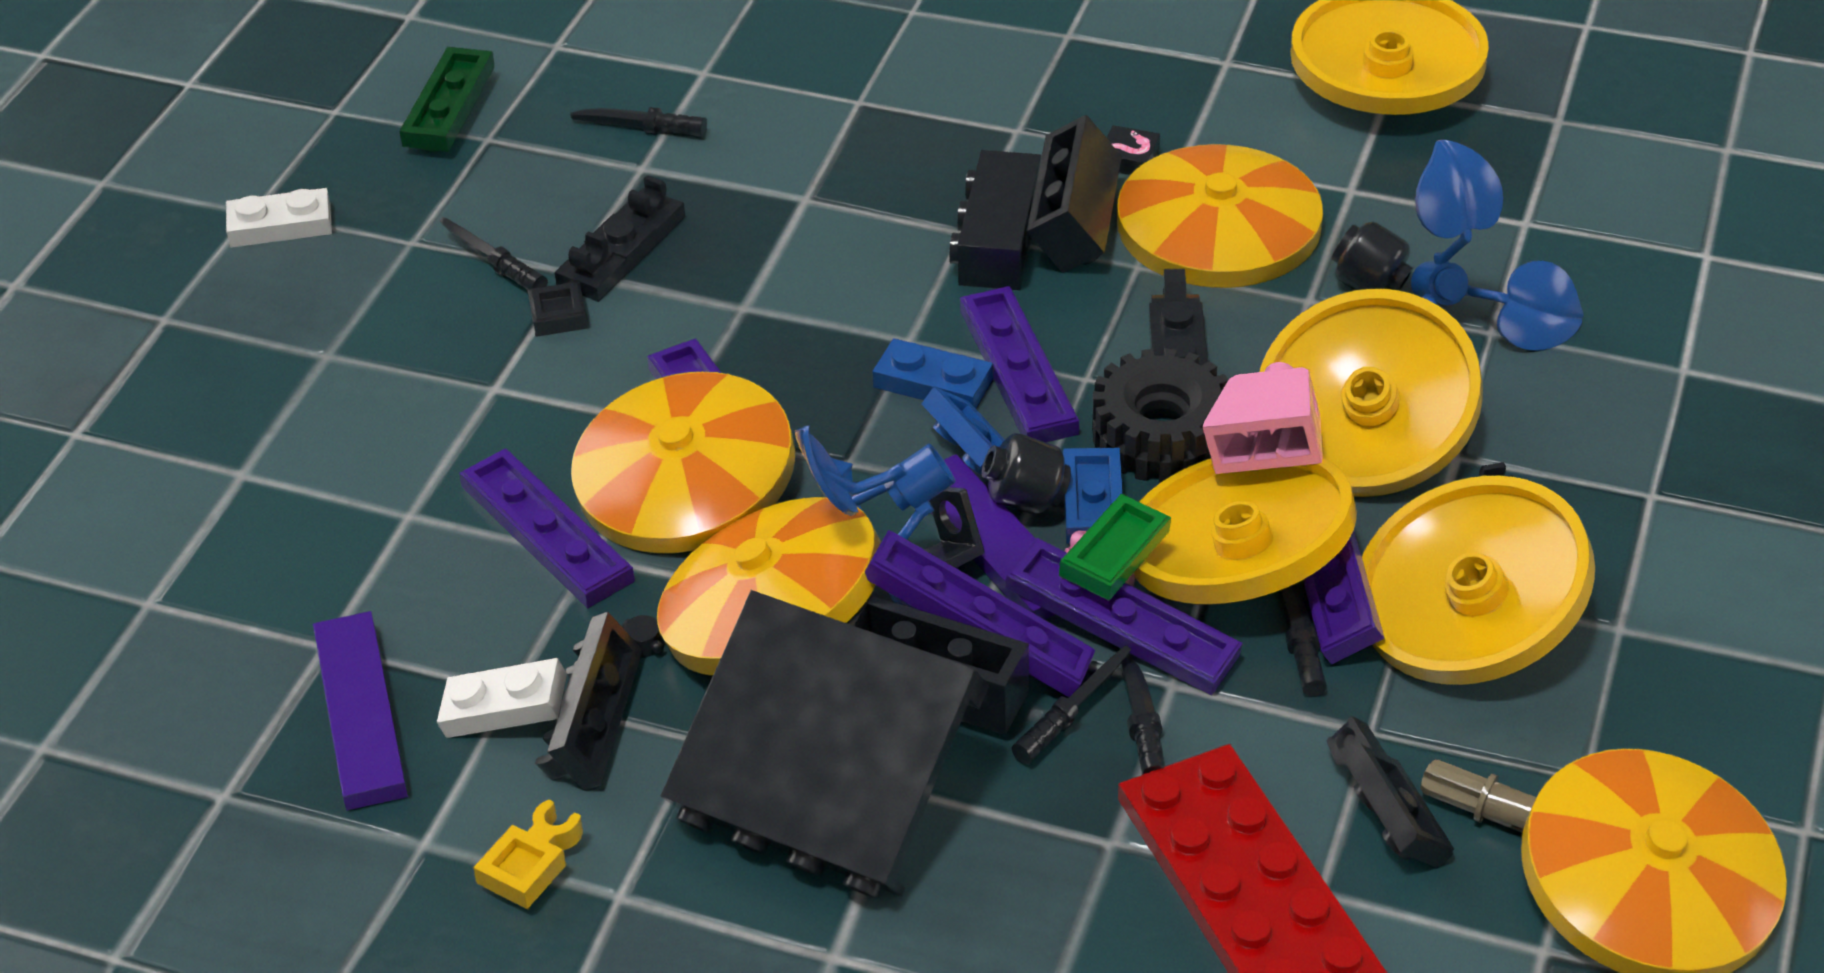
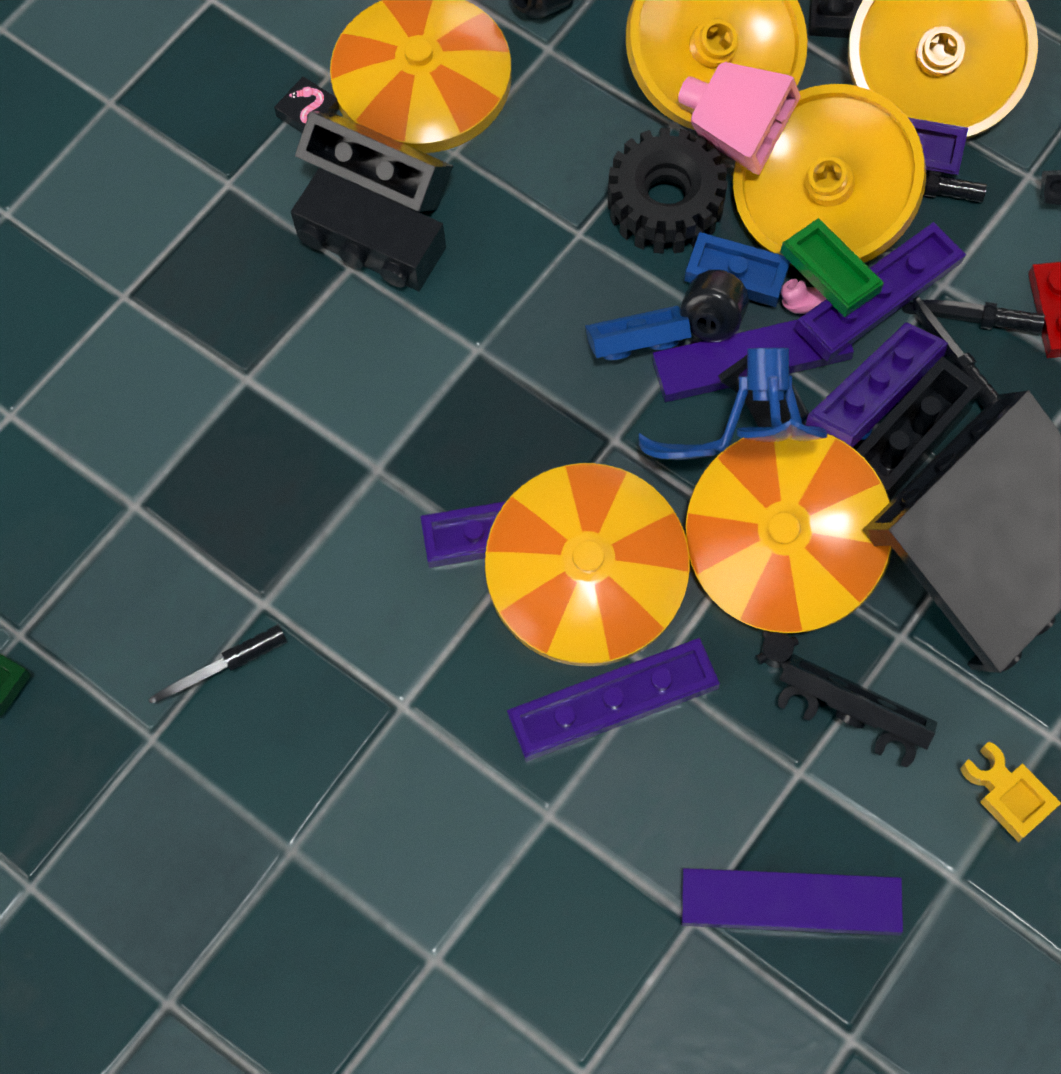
camera: 70 degrees left, 25 degrees up
white plate [226,188,332,248] -> none
white plate [437,658,567,738] -> none
black tile [528,282,588,337] -> none
black plate [554,175,685,302] -> none
black piece [570,107,707,137] -> none
blue plate [872,338,993,409] -> none
dark purple tile [960,286,1079,442] -> none
black hinge [1149,269,1207,366] -> none

